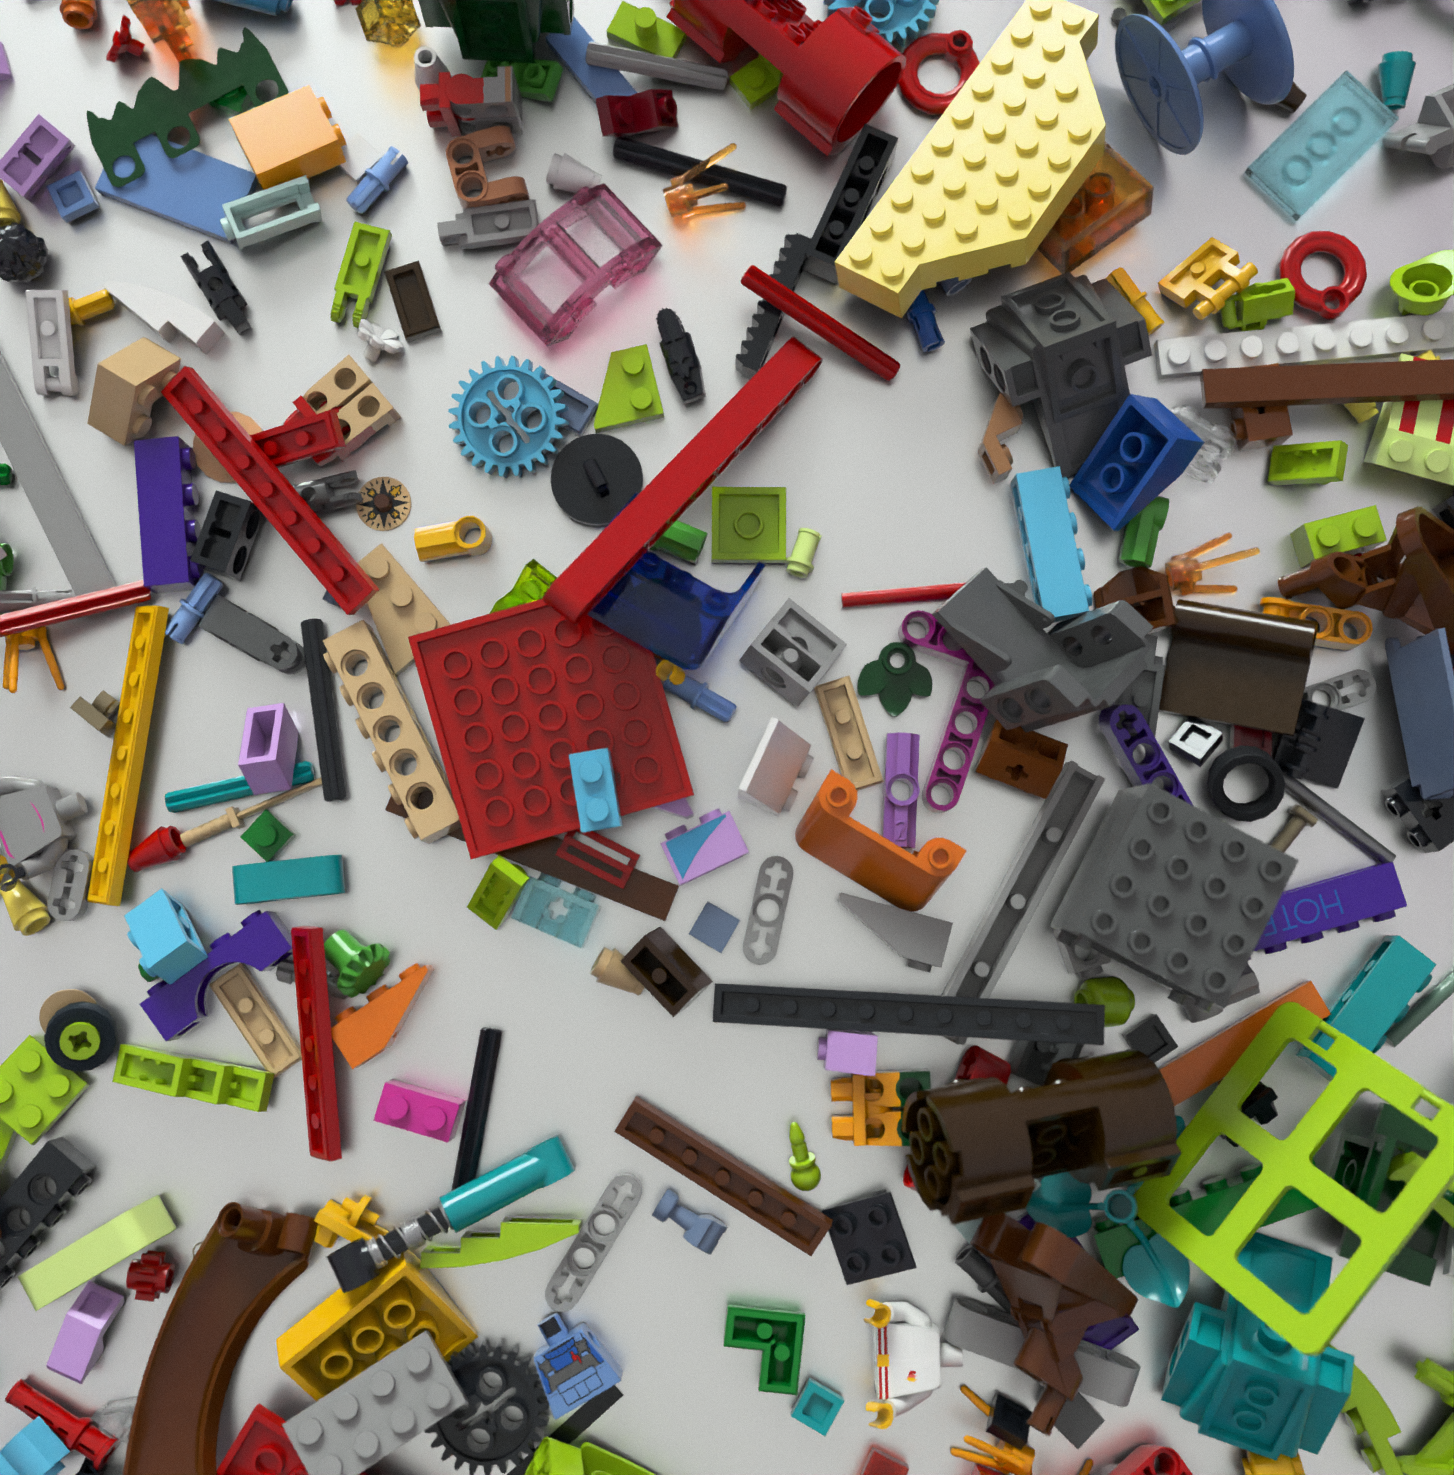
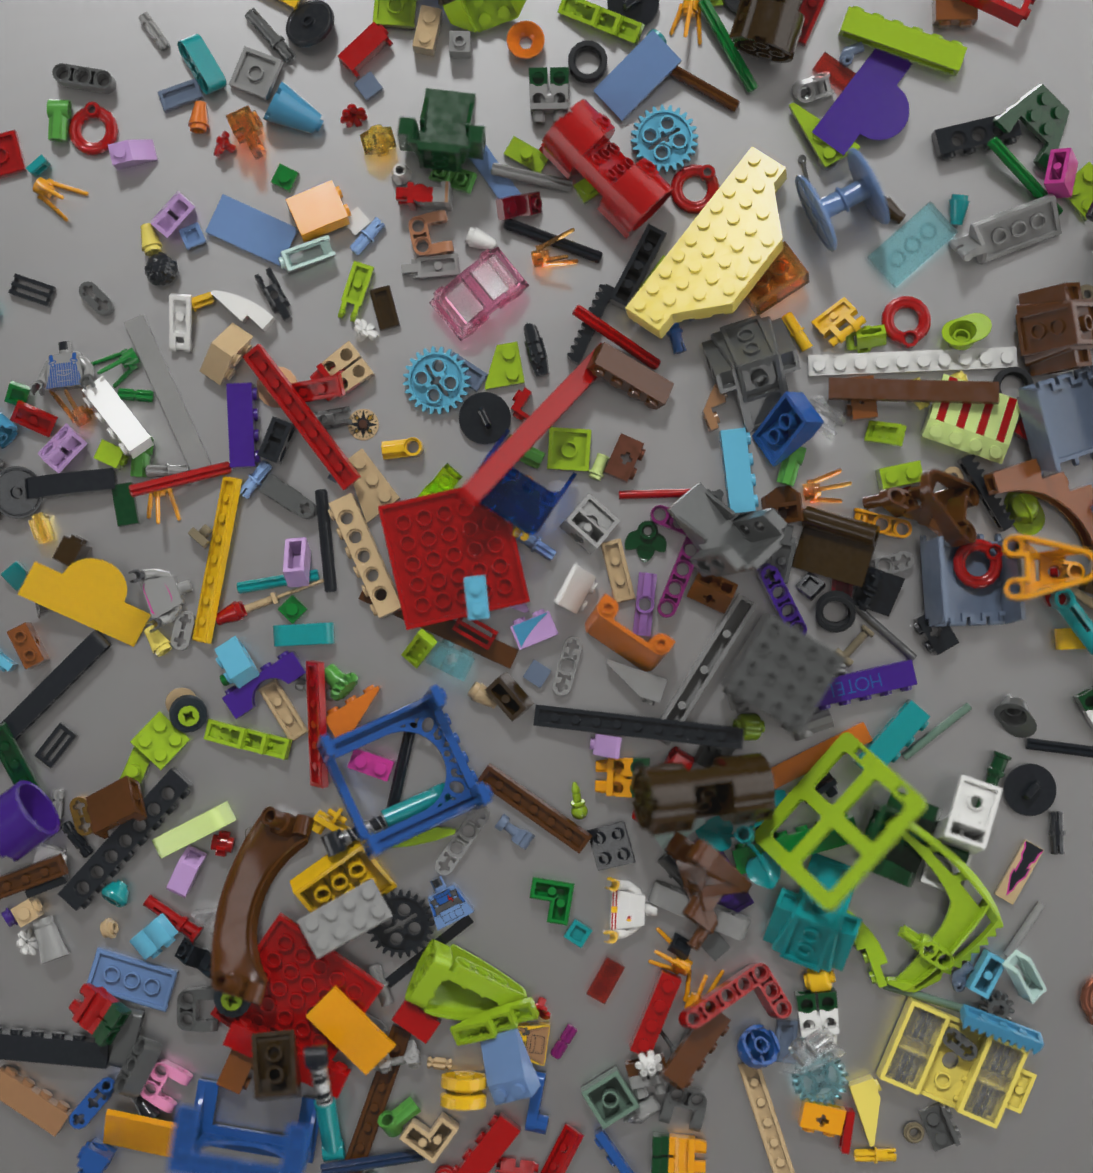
camera: 10 degrees right, 5 degrees up
dark green piece [86,27,288,187] -> none
black tile [1122,1014,1178,1063] -> none
none -> blue arch [316,684,493,860]
none -> red bracket [511,388,532,422]
none -> reddish brown brick [587,342,674,410]
none -> copper brick [604,433,646,483]

